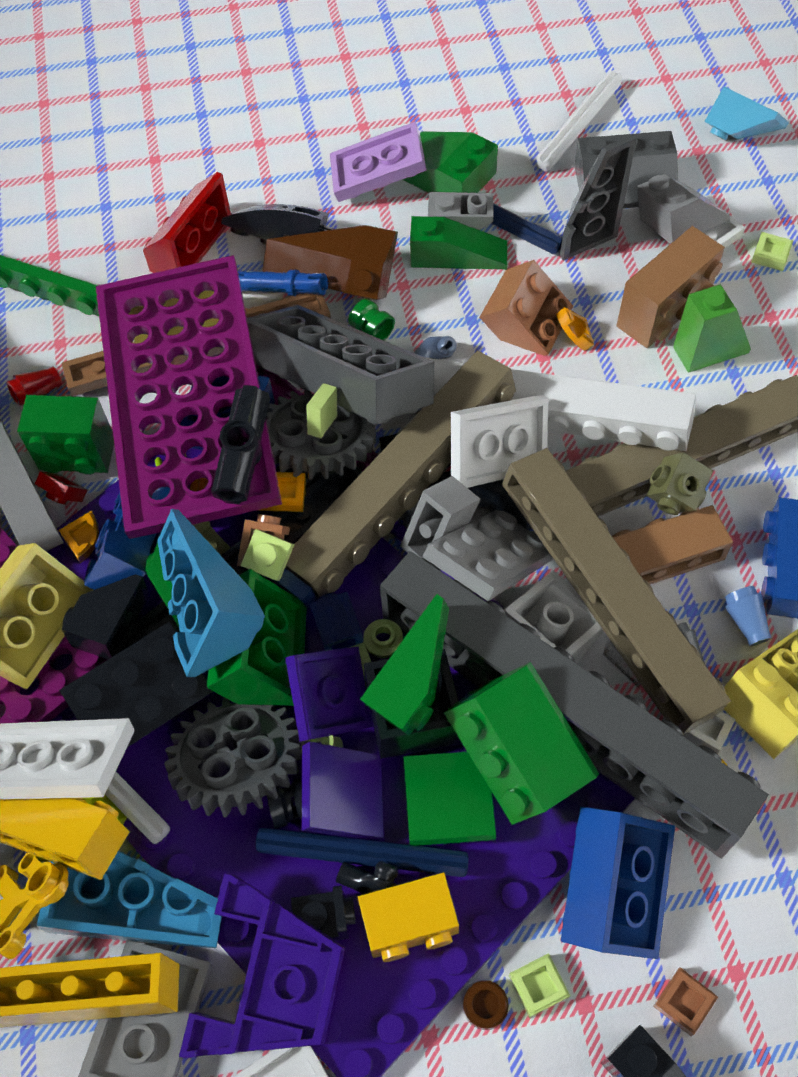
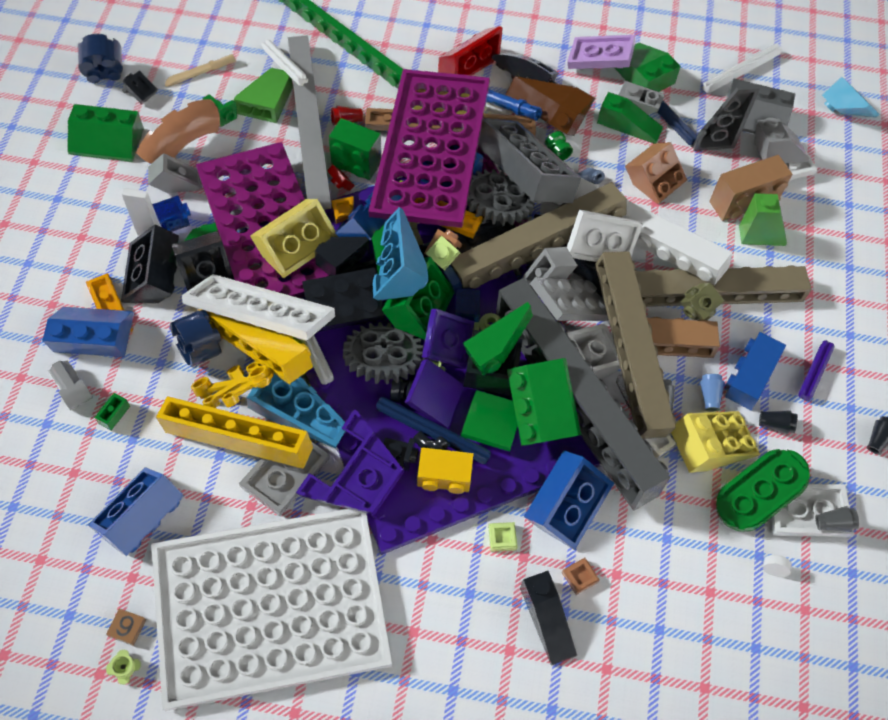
camera: 15 degrees right, 0 degrees up
black piece [211,385,270,504] -> none
yellowish green tile [306,383,337,438] -> none
reddish brown tile [463,980,509,1030] -> none
light orange tile [556,307,594,351] -> none
yellowish green tile [751,232,793,271] -> none

